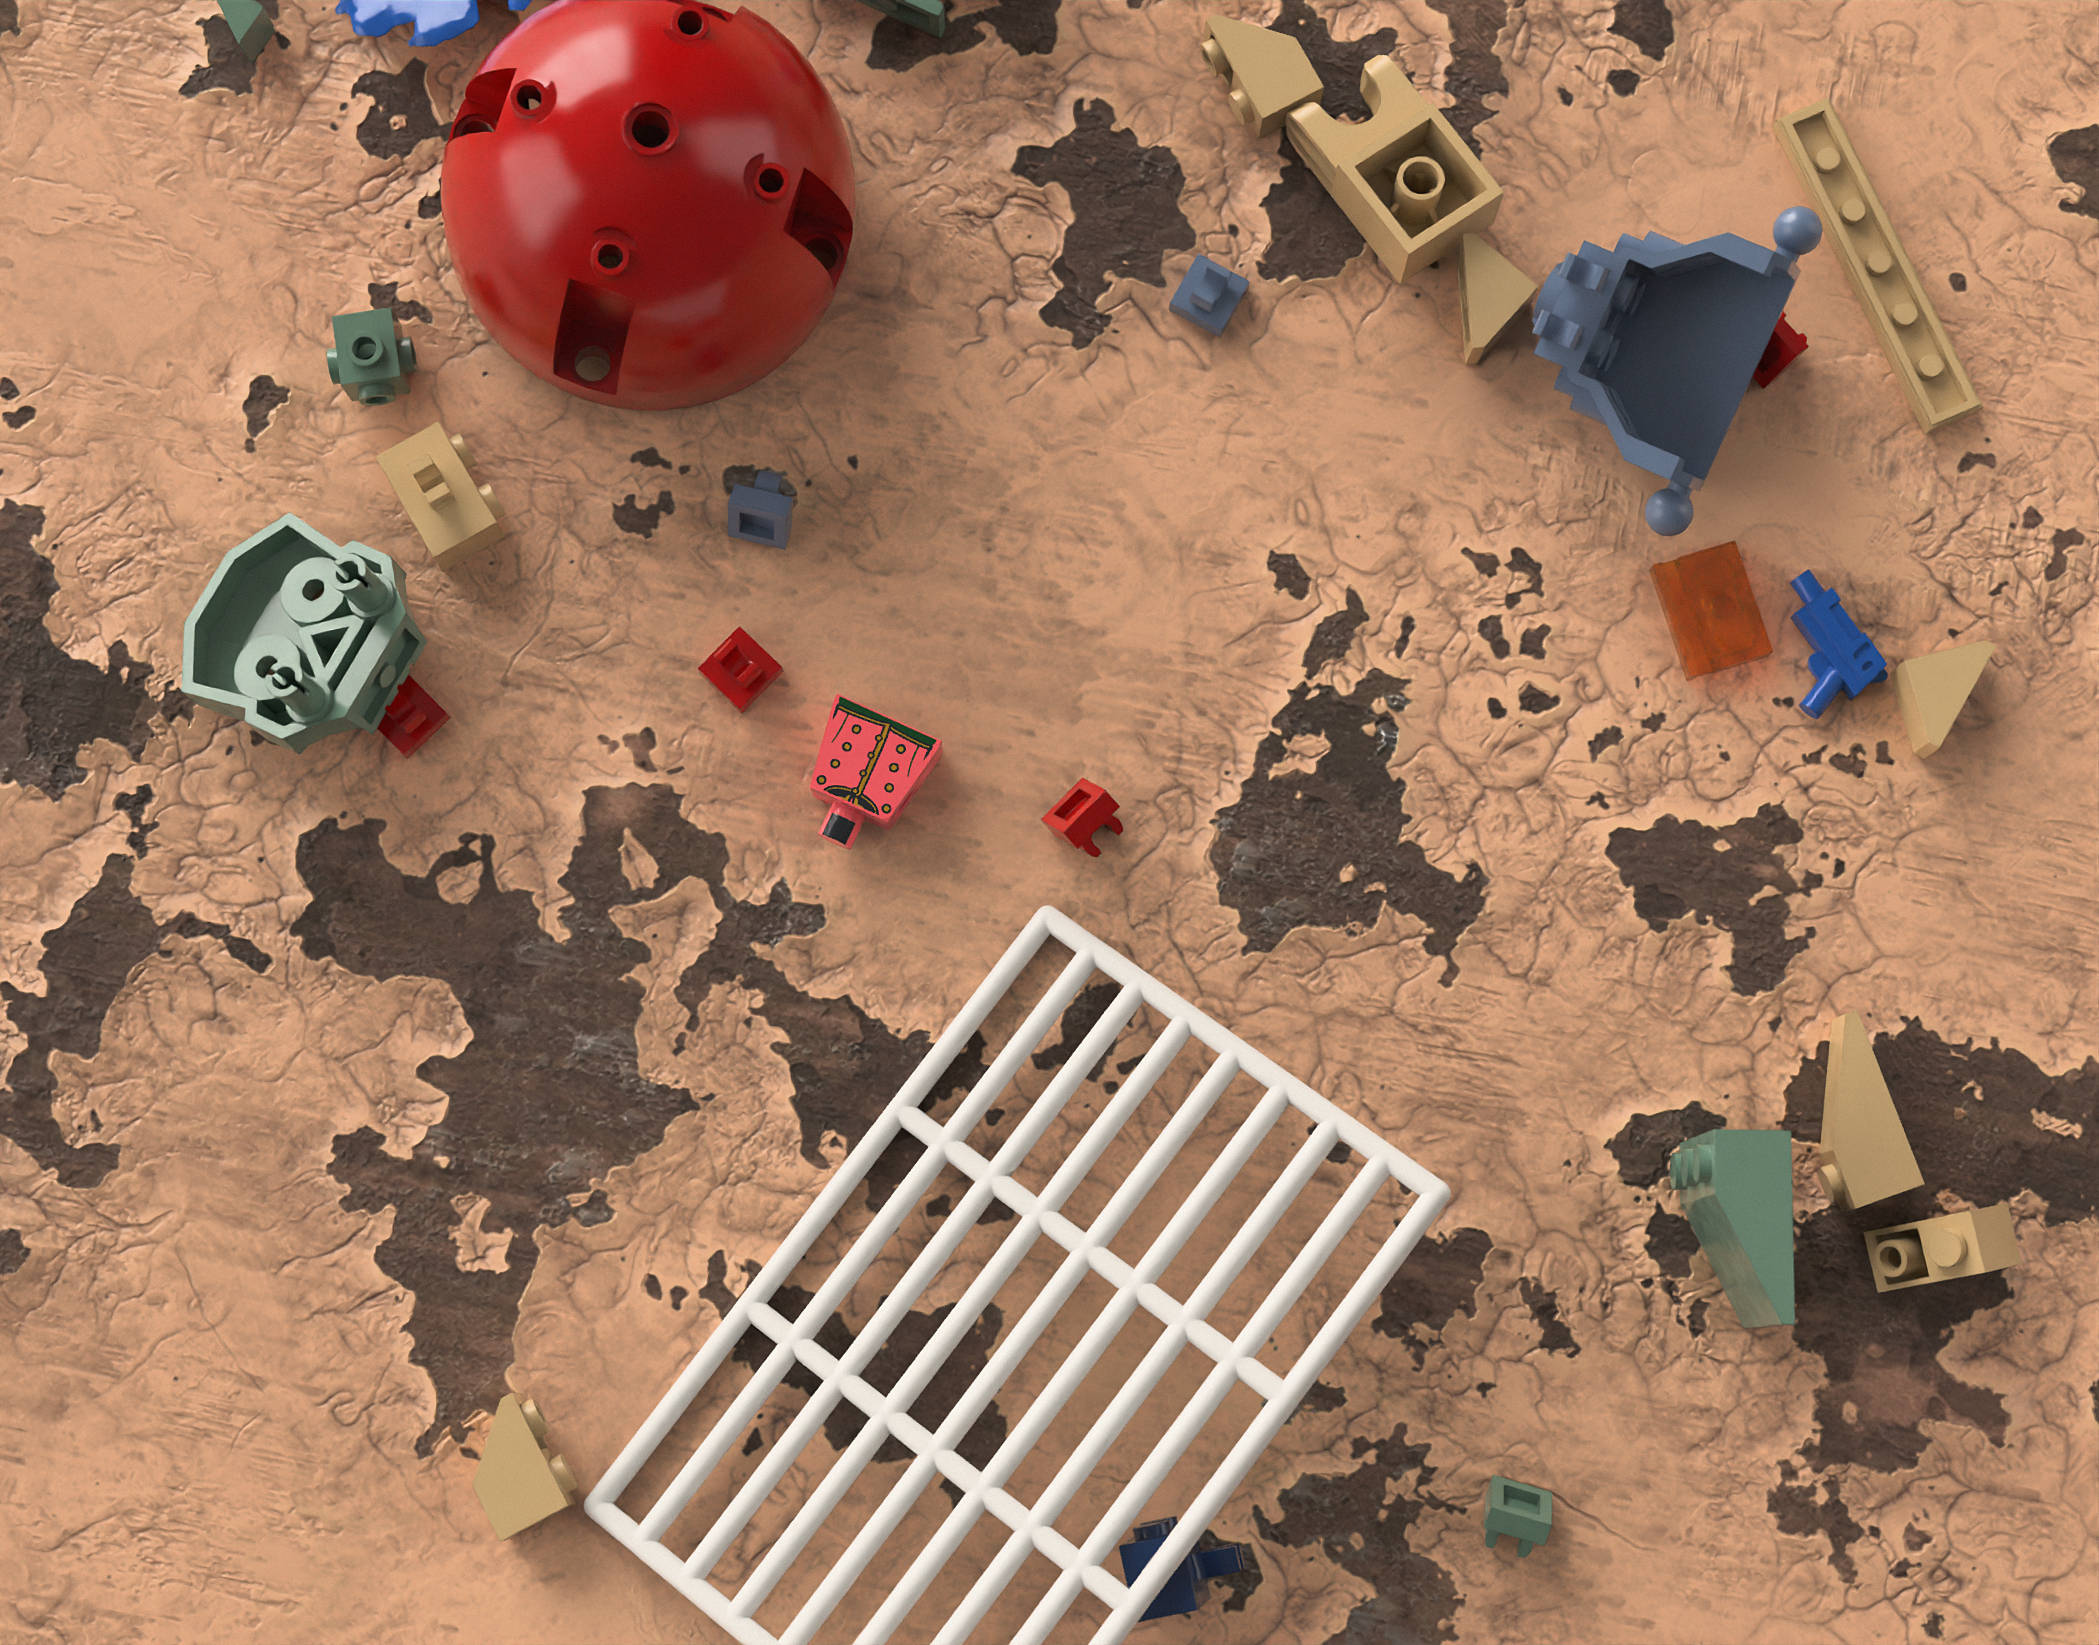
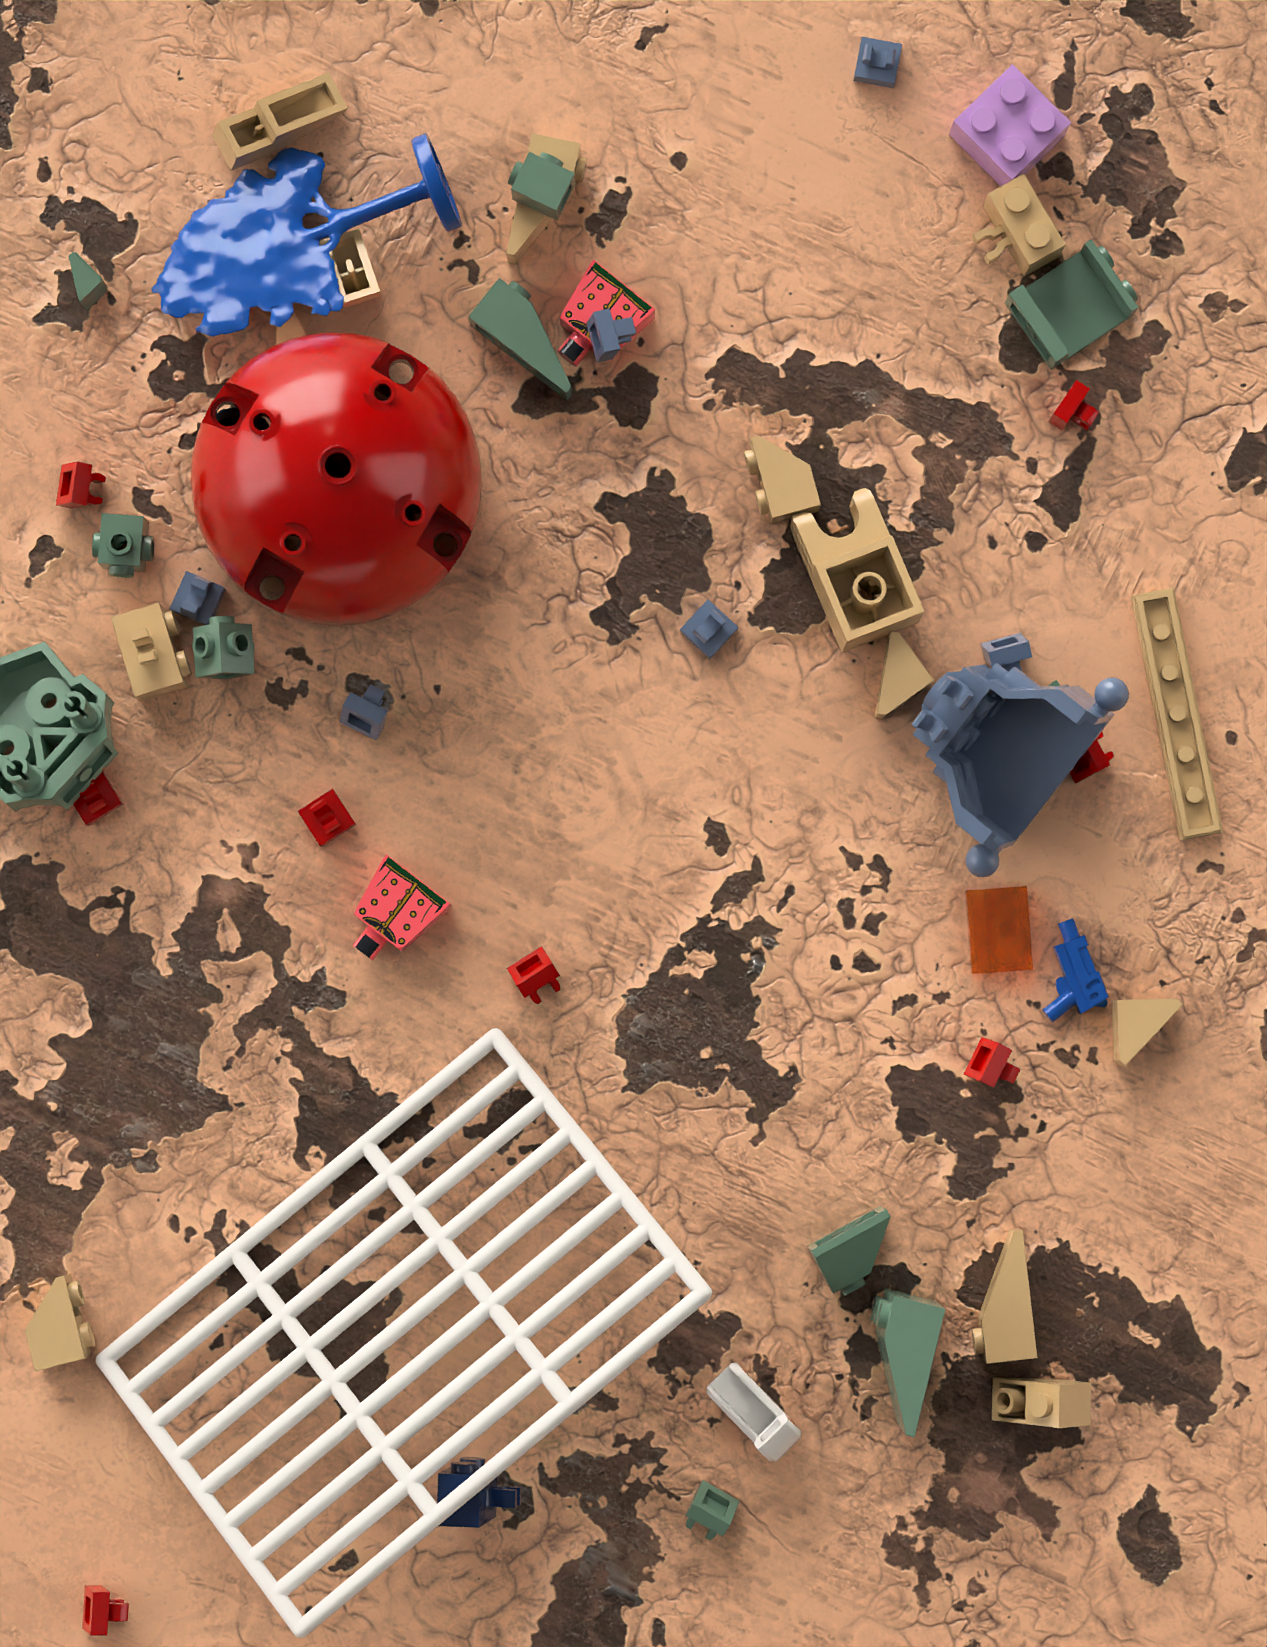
camera: 15 degrees right, 5 degrees up
none -> red tile [56,461,106,509]
none -> sand blue tile [169,571,226,625]
none -> sand green brick [192,616,255,679]
none -> white animal [706,1363,801,1462]
none -> sand green slope [807,1206,891,1296]
none -> red tile [963,1037,1021,1088]
none -> sand blue tile [980,633,1032,672]

